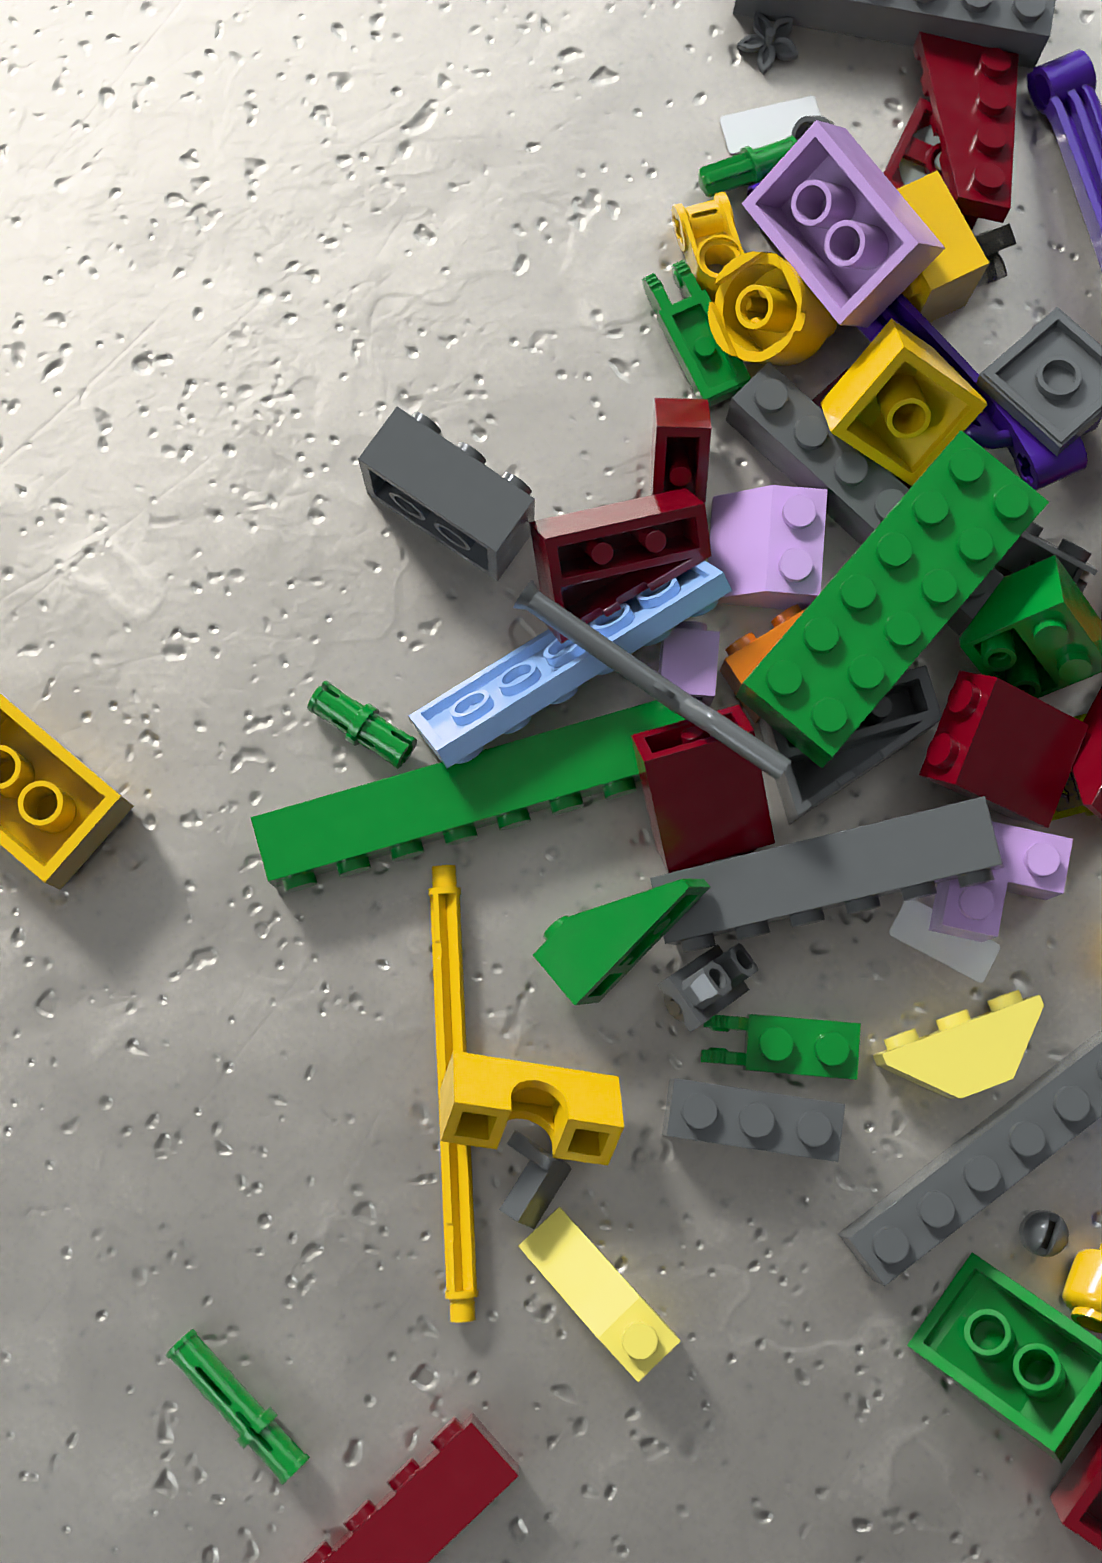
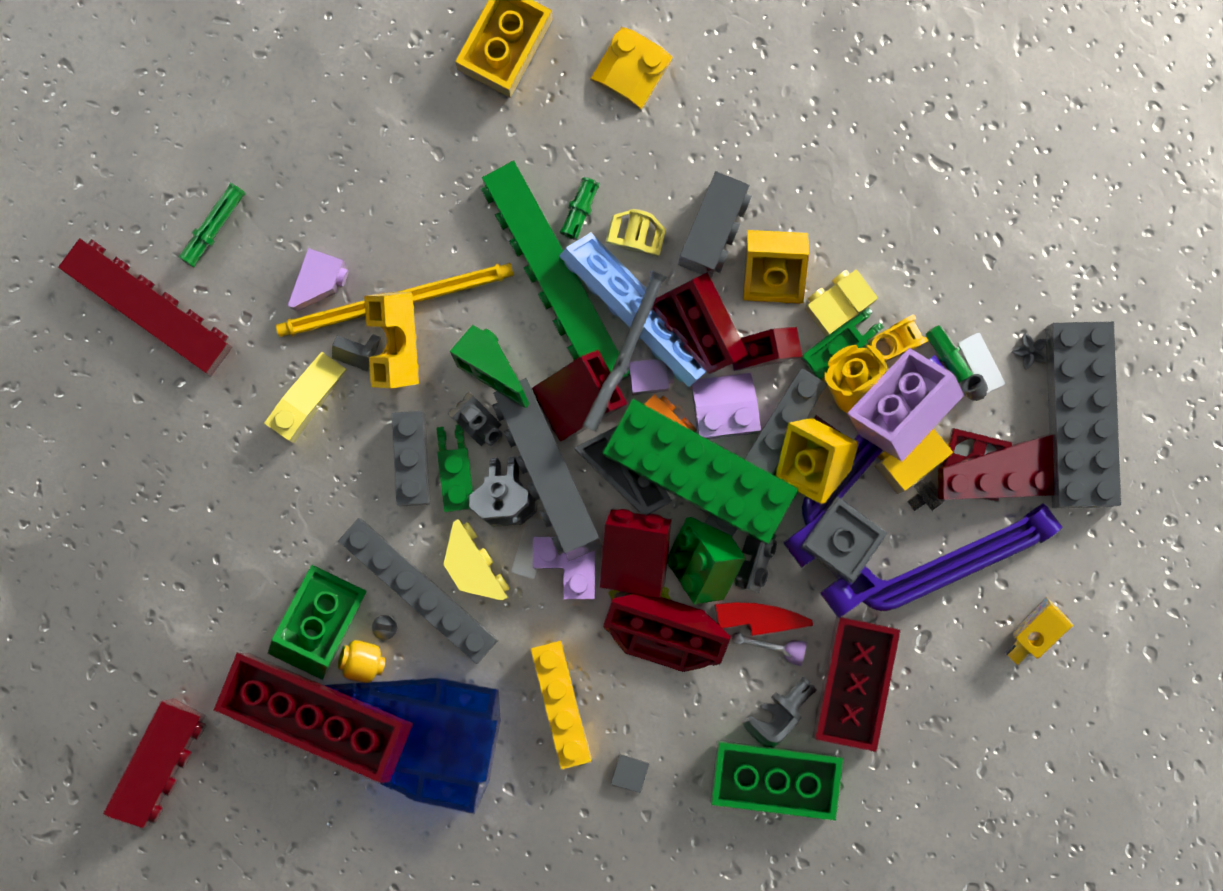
camera: 80 degrees right, 5 degrees up
none -> lavender slope [288,248,348,311]
none -> hinge [469,456,537,527]
none -> yellow slope [590,26,673,110]
none -> light yellow piece [605,209,666,257]
none -> yellow slope [743,230,809,304]
none -> light yellow brick [805,269,878,337]

